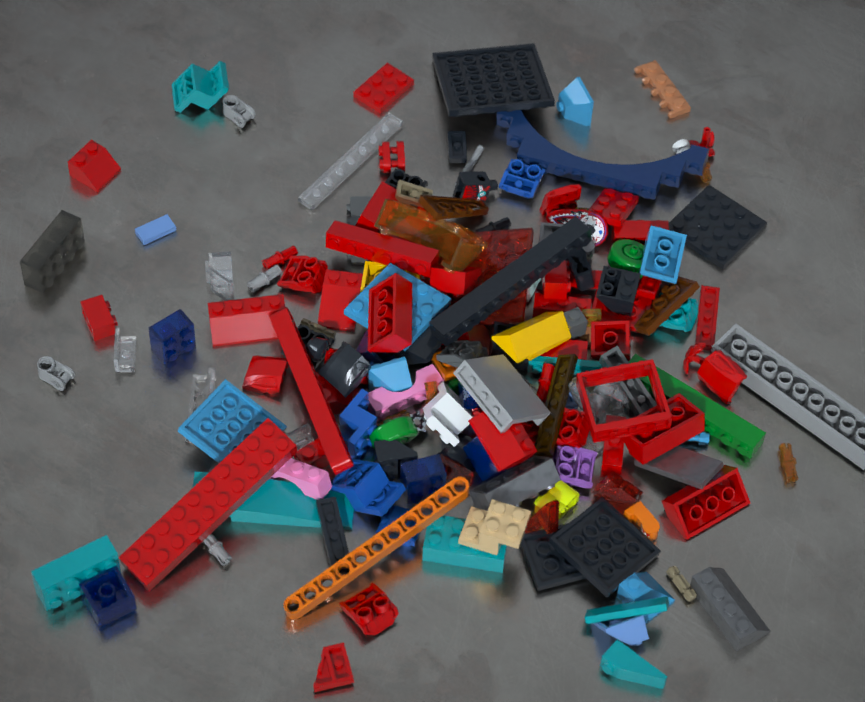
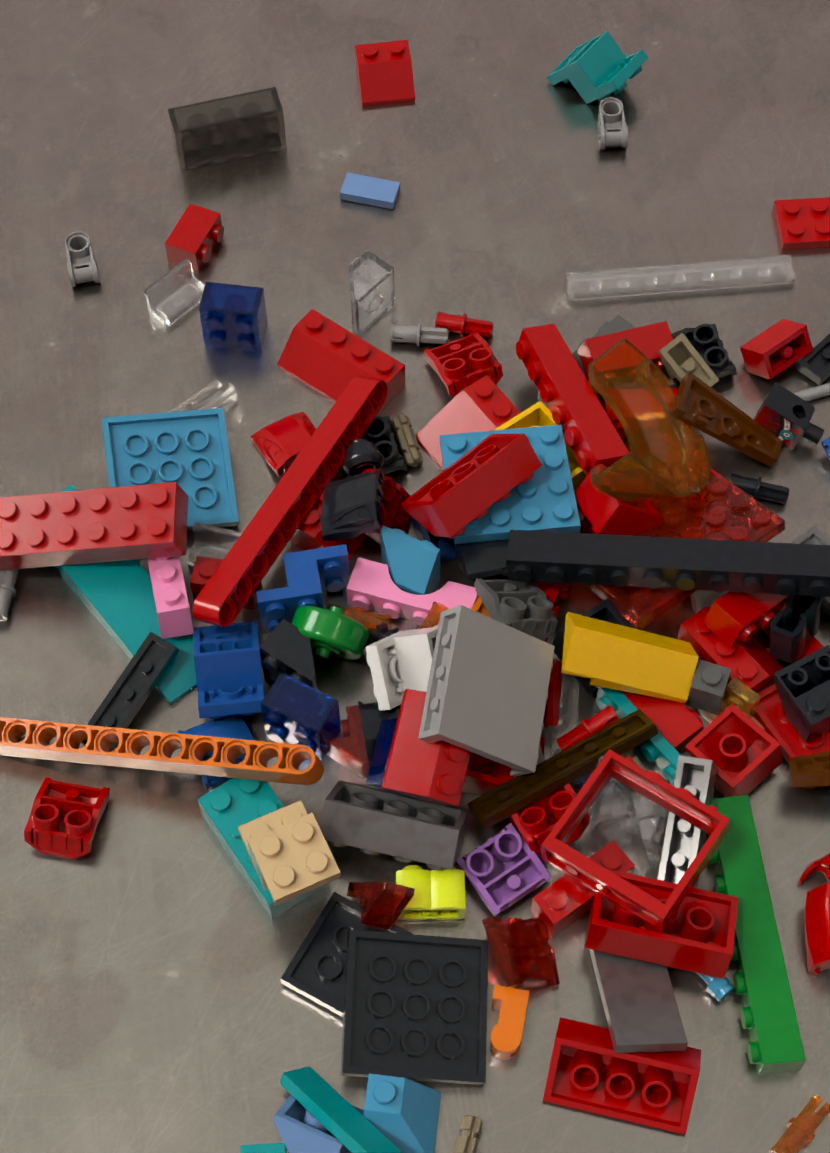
camera: 50 degrees right, 5 degrees up
red brick [379,141,405,173] -> none
none -> red brick [740,319,813,379]

